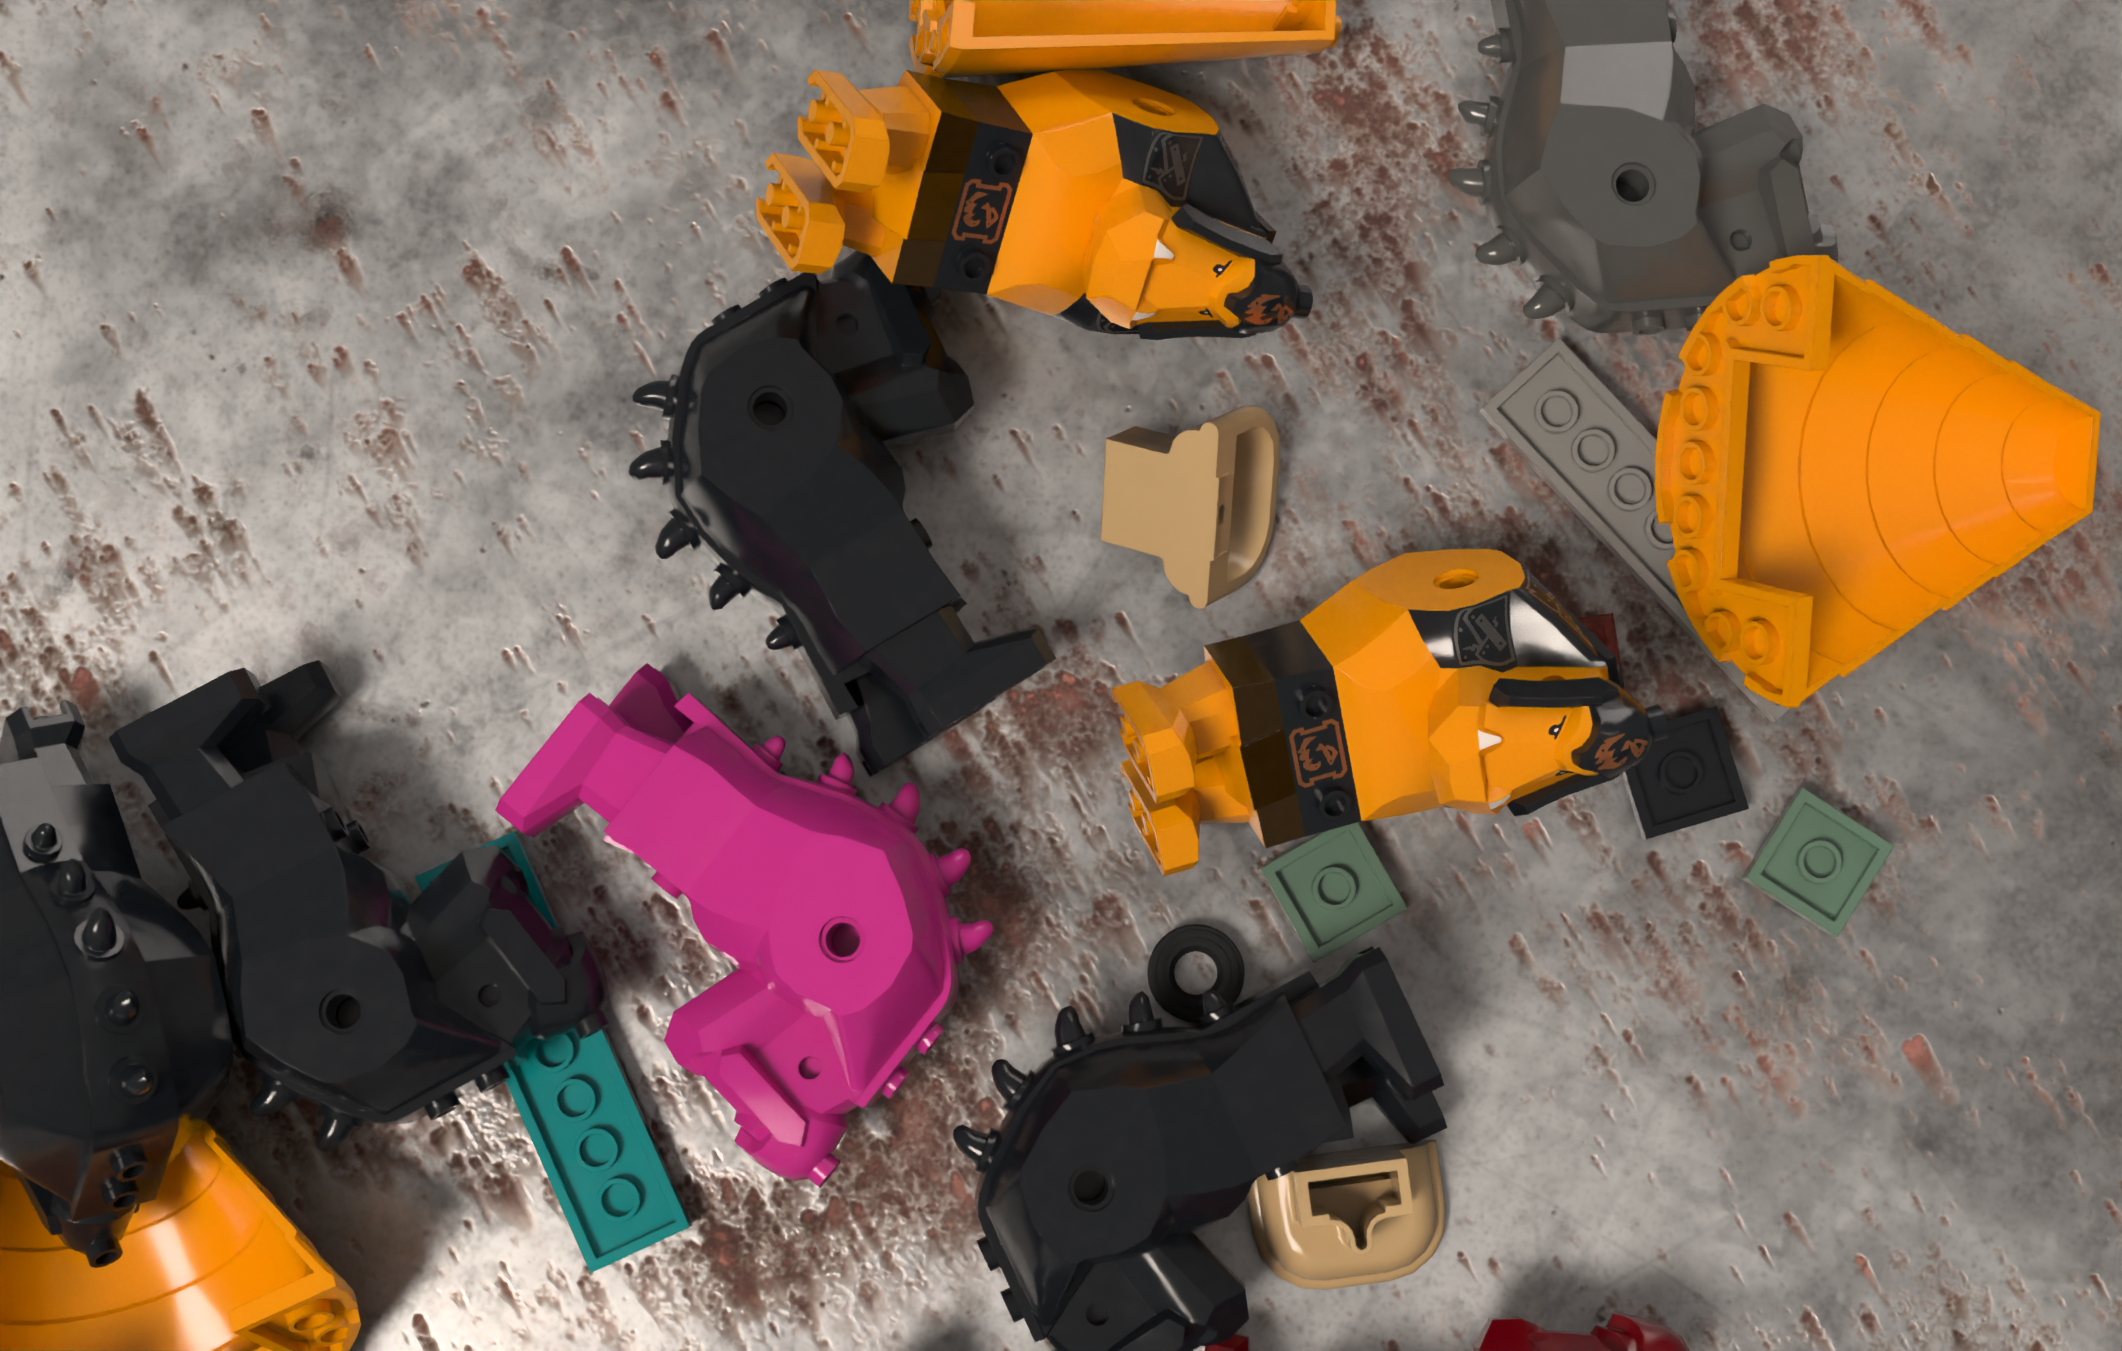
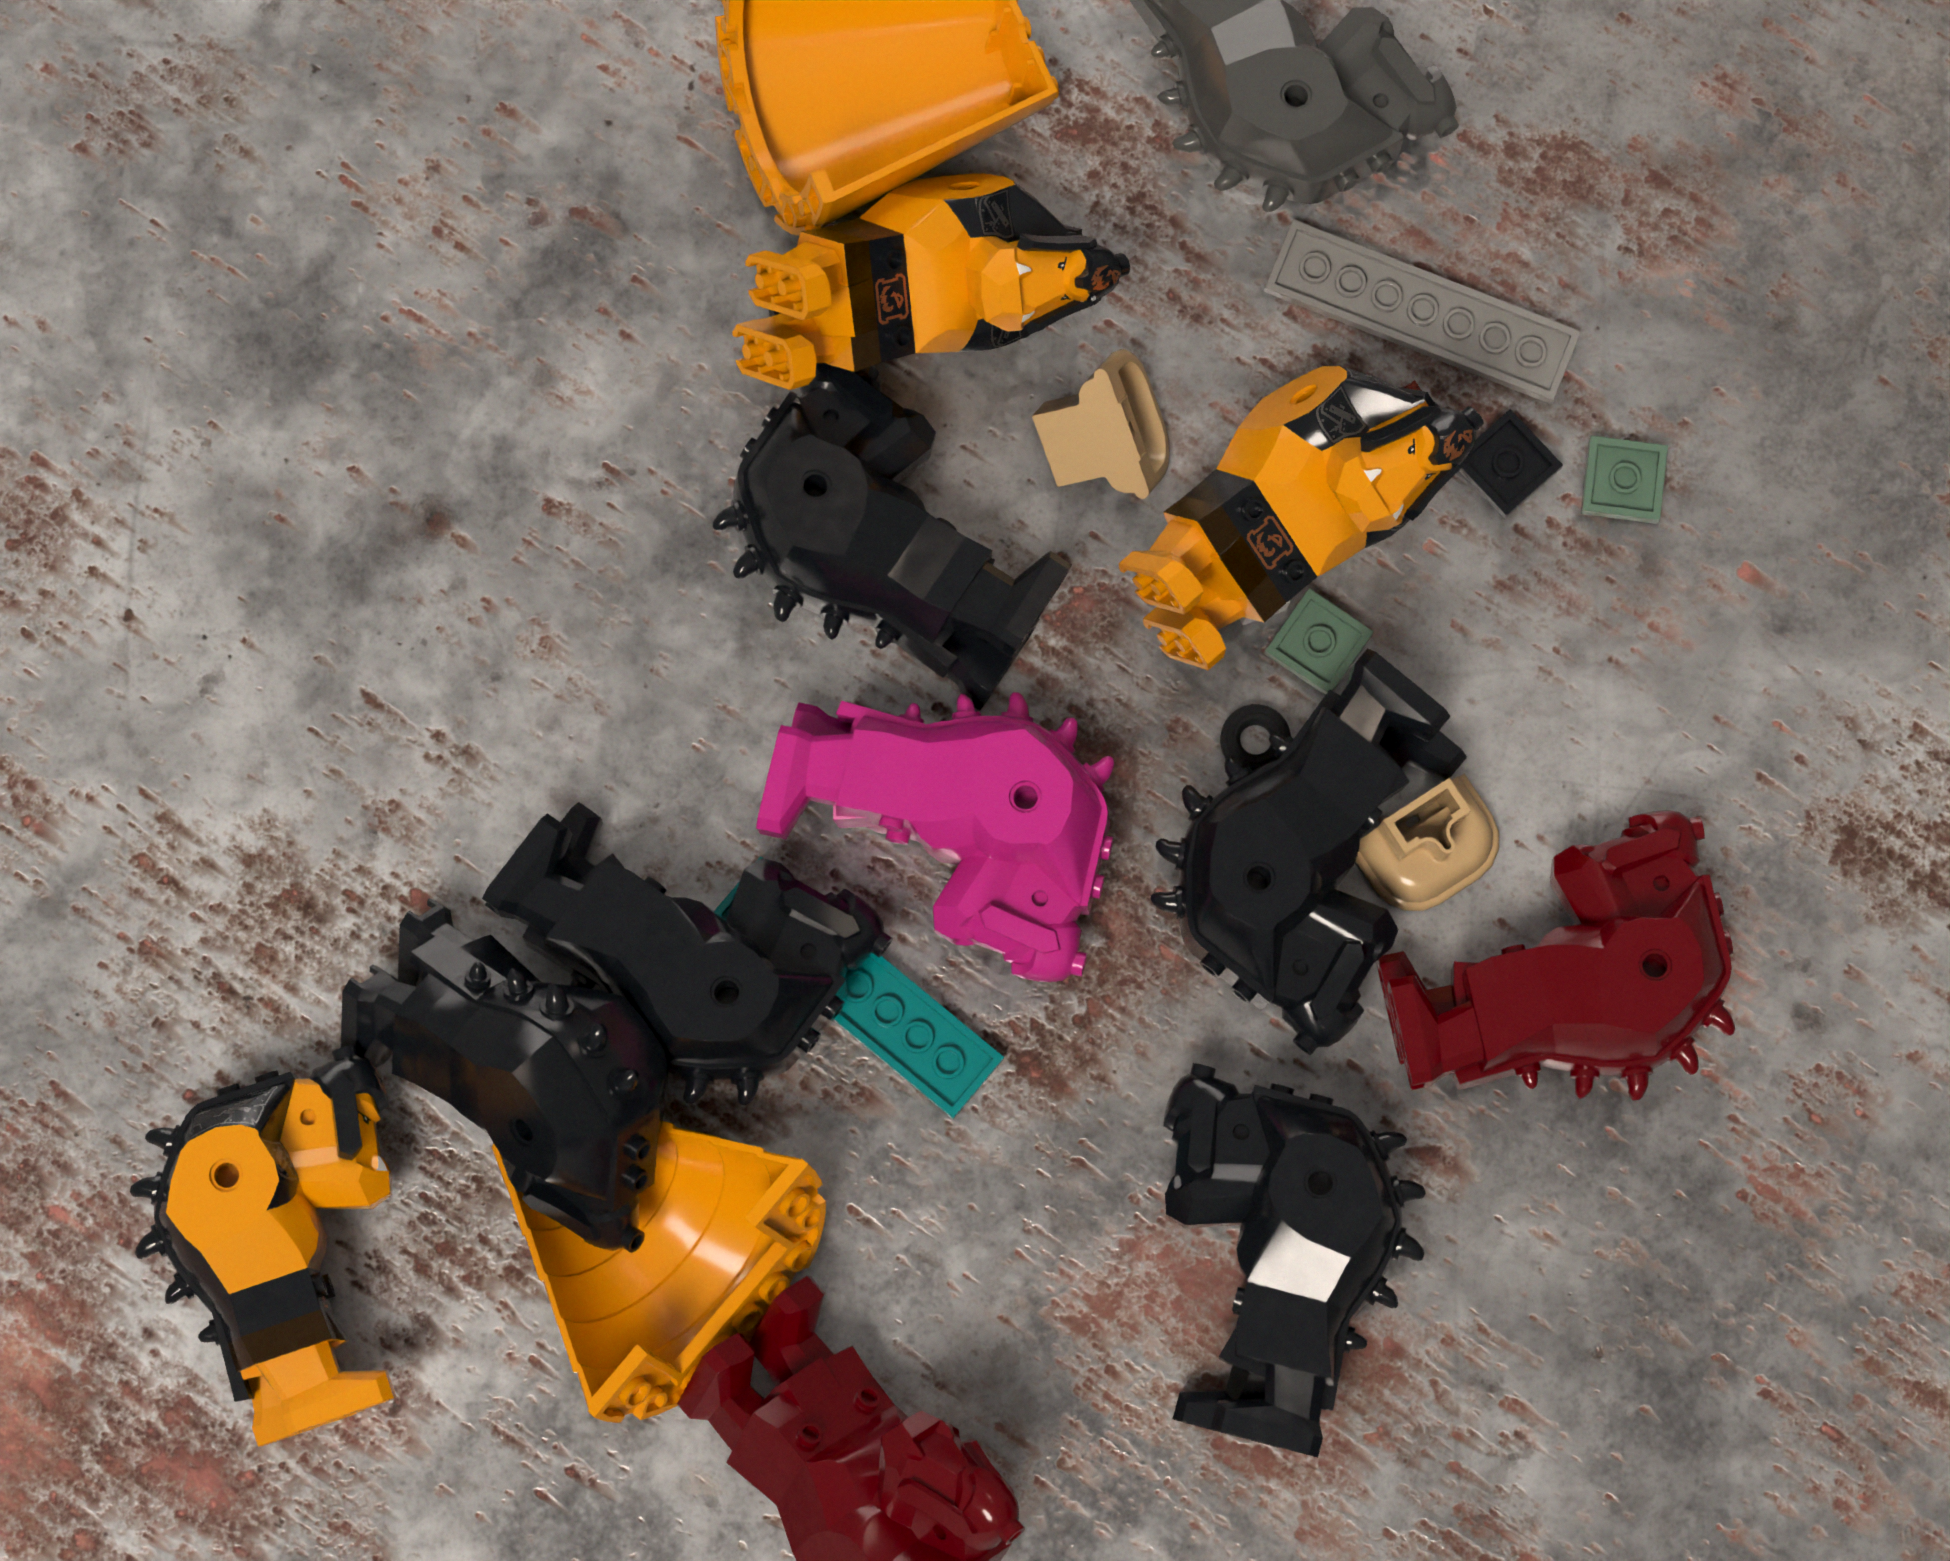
camera: 30 degrees left, 5 degrees down
light orange cone [1655,255,2101,708] -> none

